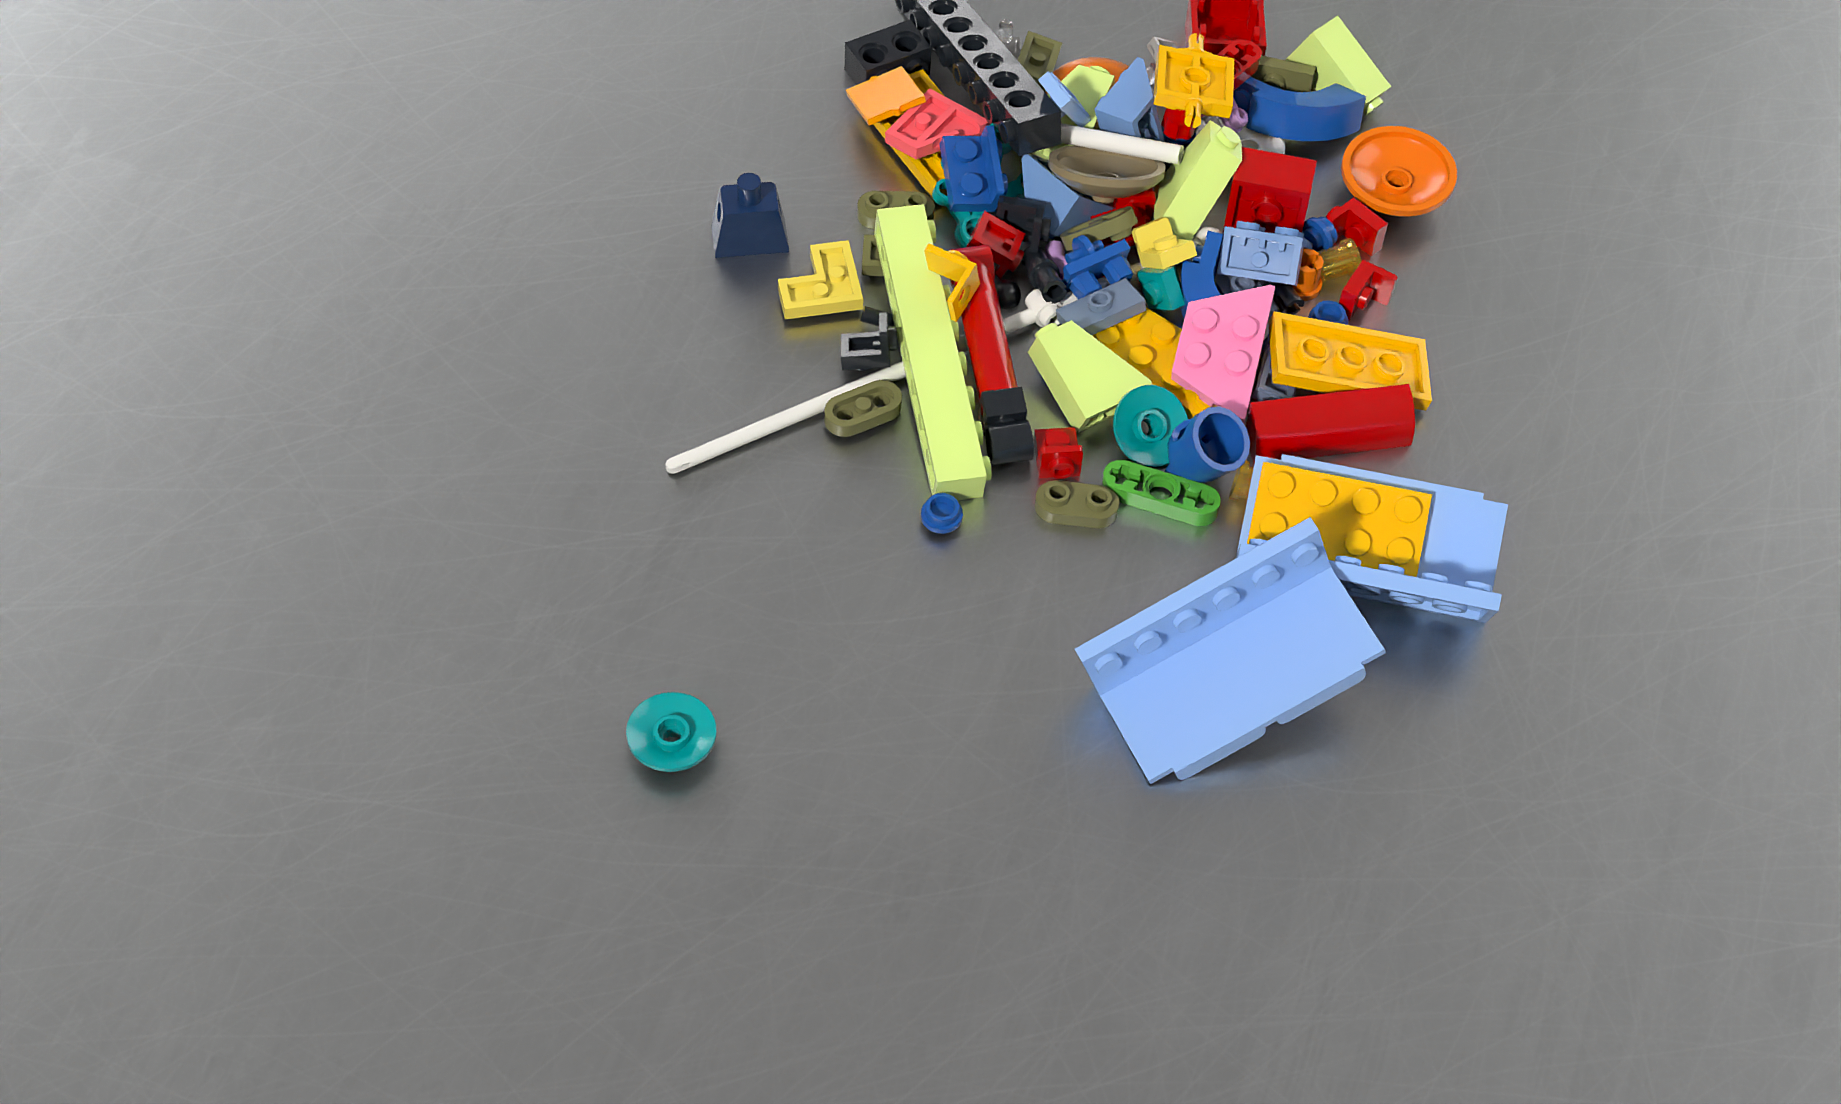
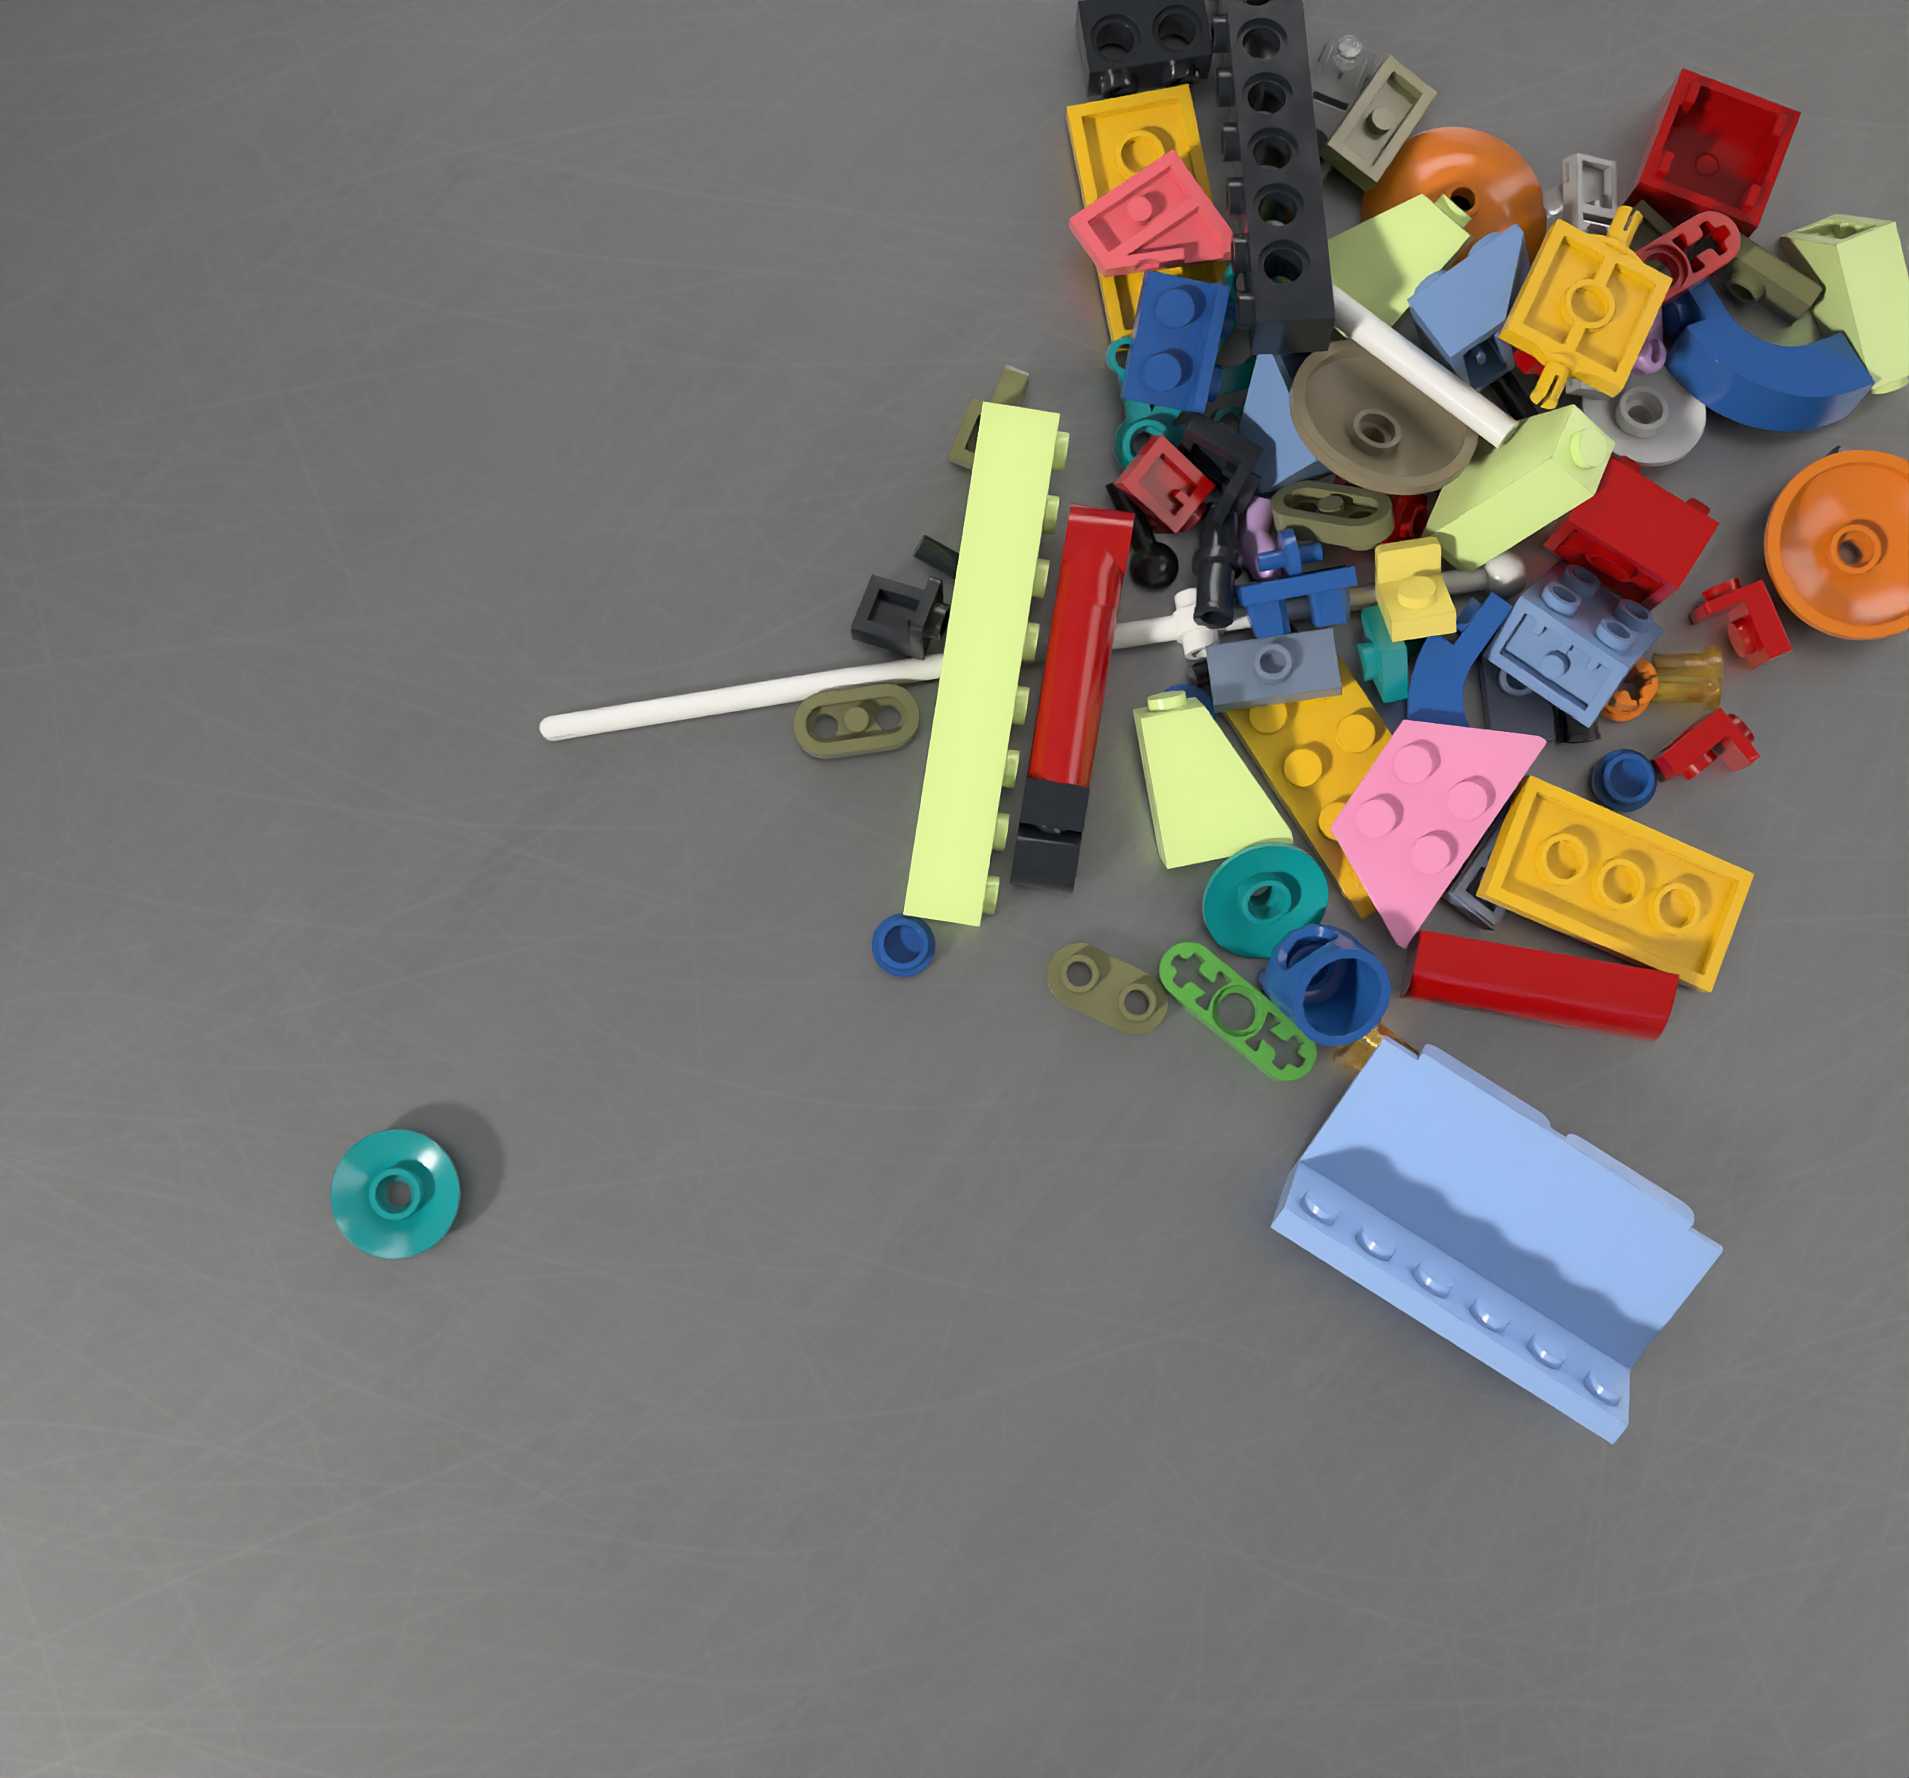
camera: 25 degrees right, 30 degrees up
dark blue torso [711,173,789,258] -> none
light yellow plate [778,240,863,319] -> none
light orange piece [846,66,926,126] -> none
olive plate [857,191,935,230] -> none
yellow bracket [924,243,980,322] -> none
red bracket [1033,427,1083,479] -> none
light blue plate [1038,71,1091,127] -> none
light blue piece [1075,517,1386,784] -> none
yellow plate [1247,462,1432,577] -> none
blue plate [1302,216,1337,255] -> none

